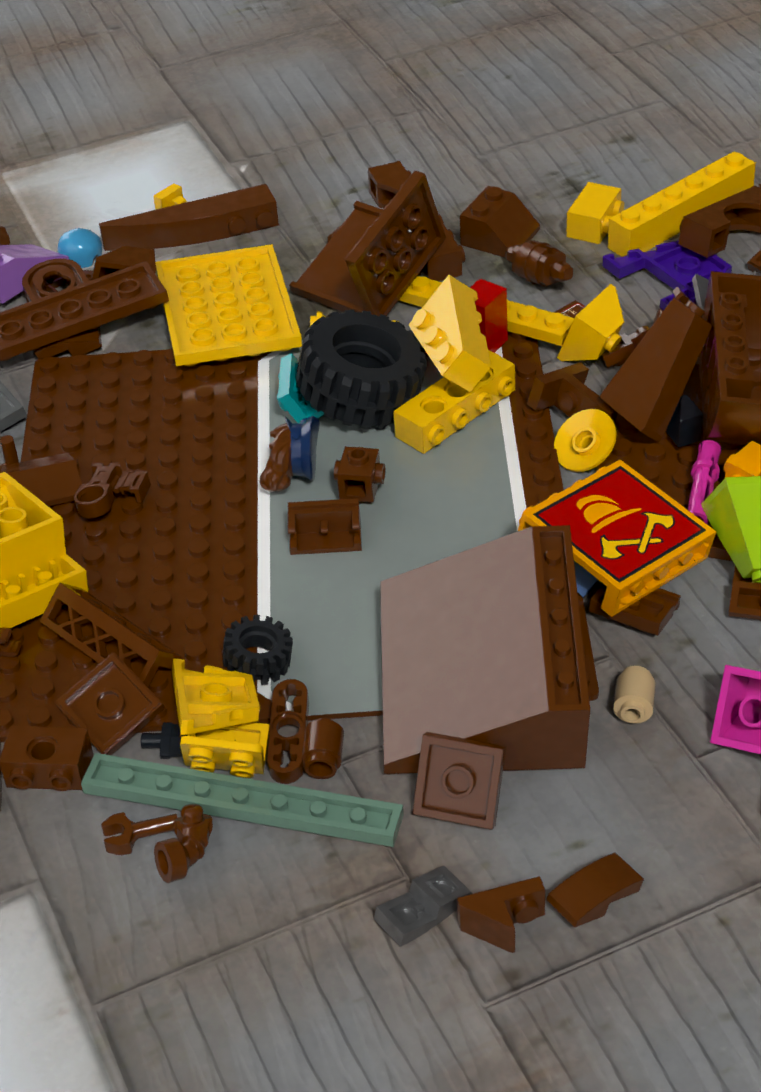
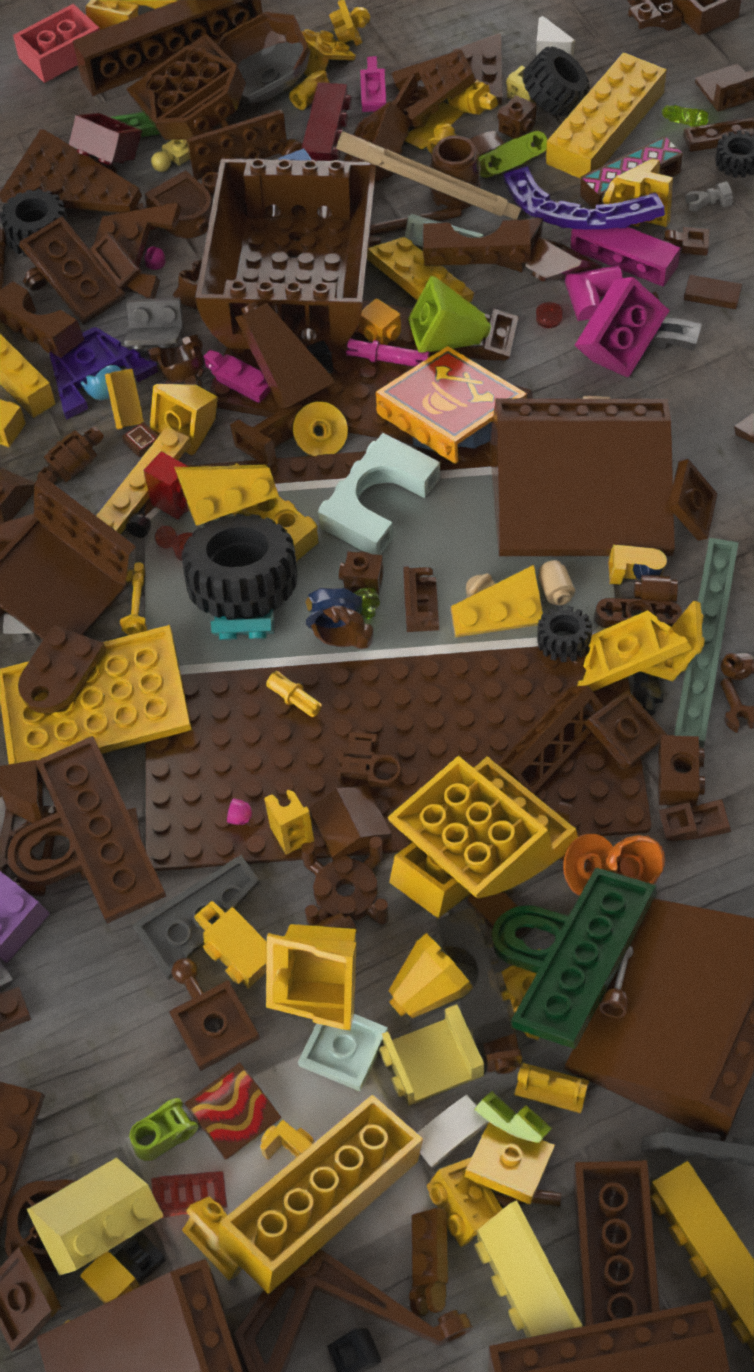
camera: 90 degrees left, 15 degrees up
none -> reddish brown plate [18,624,107,714]
none -> dark azure hair [81,365,121,401]
none -> yellow panel [105,368,144,430]
none -> dark pink hinge [227,798,252,825]
none -> yellow hinge [264,790,314,855]
none -> yellow axle [266,671,322,717]
none -> light aqua arch [318,433,440,555]
none -> clear neon green tile [354,588,380,619]
none -> yellow wing [450,565,543,638]
none -> tan tile [466,573,495,598]
none -> tan brick [538,560,575,605]
none -> yellow leg [608,545,667,585]

